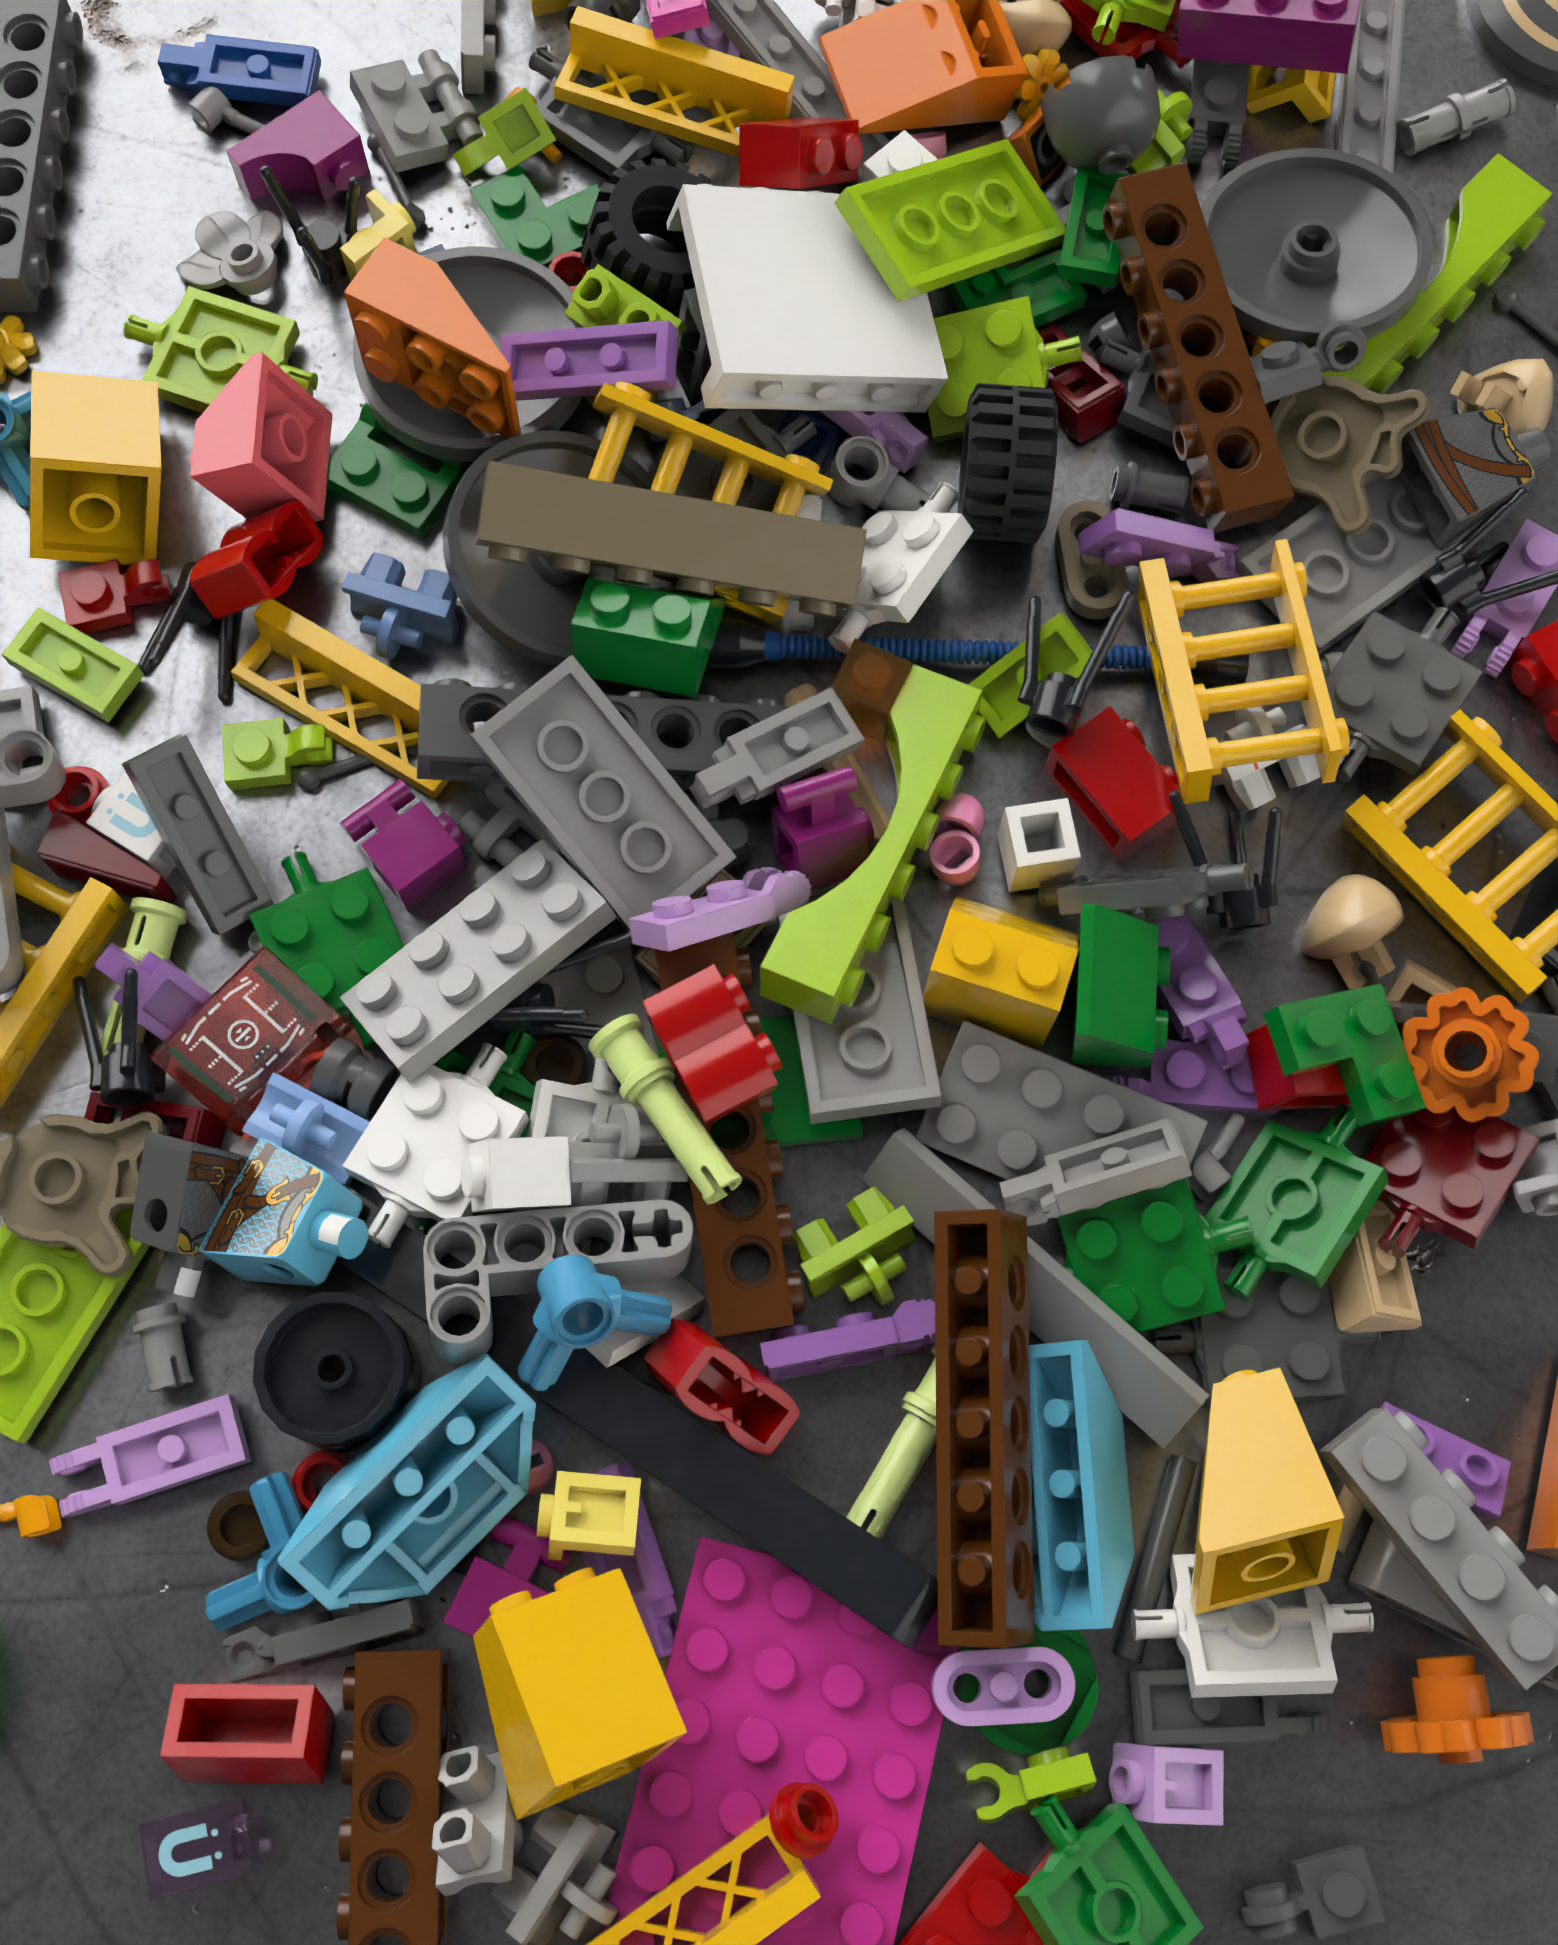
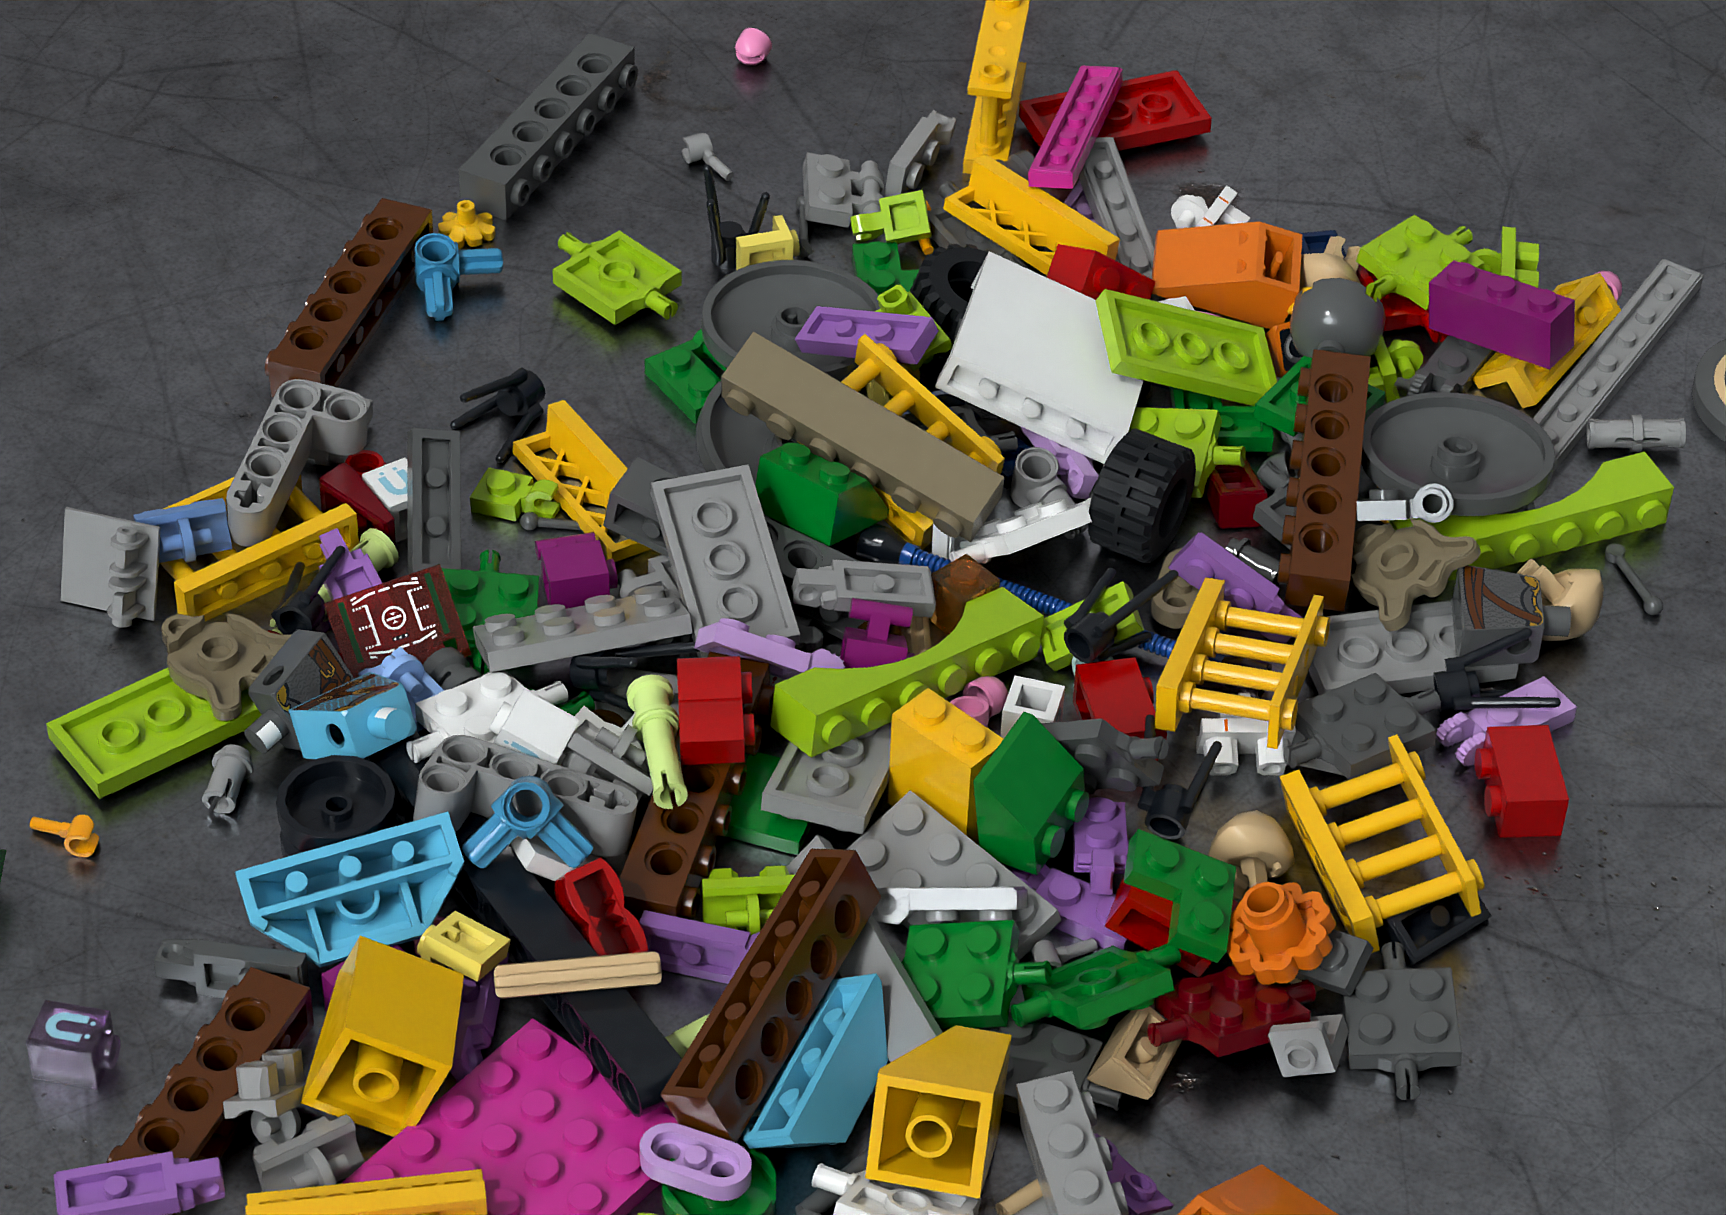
camera: 25 degrees right, 30 degrees down
lime plate [1,607,144,723] -> none
yellow slope [30,370,161,565] -> none
lavender hinge [49,1394,251,1518] -> none
red plate [58,559,172,634] -> none
hinge [158,34,322,107] -> none
red brick [160,1684,334,1784] -> none
light grey plate [176,210,284,295] -> none
red brick [189,500,324,619] -> none
coral slope [190,352,333,522] -> none
dark azure axle [205,1472,318,1631] -> none
dark brown tile [207,1490,271,1561] -> none
arch [226,90,370,202] -> none
medium blue hips [341,552,460,659] -> none
orange slope [344,237,521,439] -> none
red plate [769,1782,839,1859] -> none
none -> tan axle [494,951,662,999]

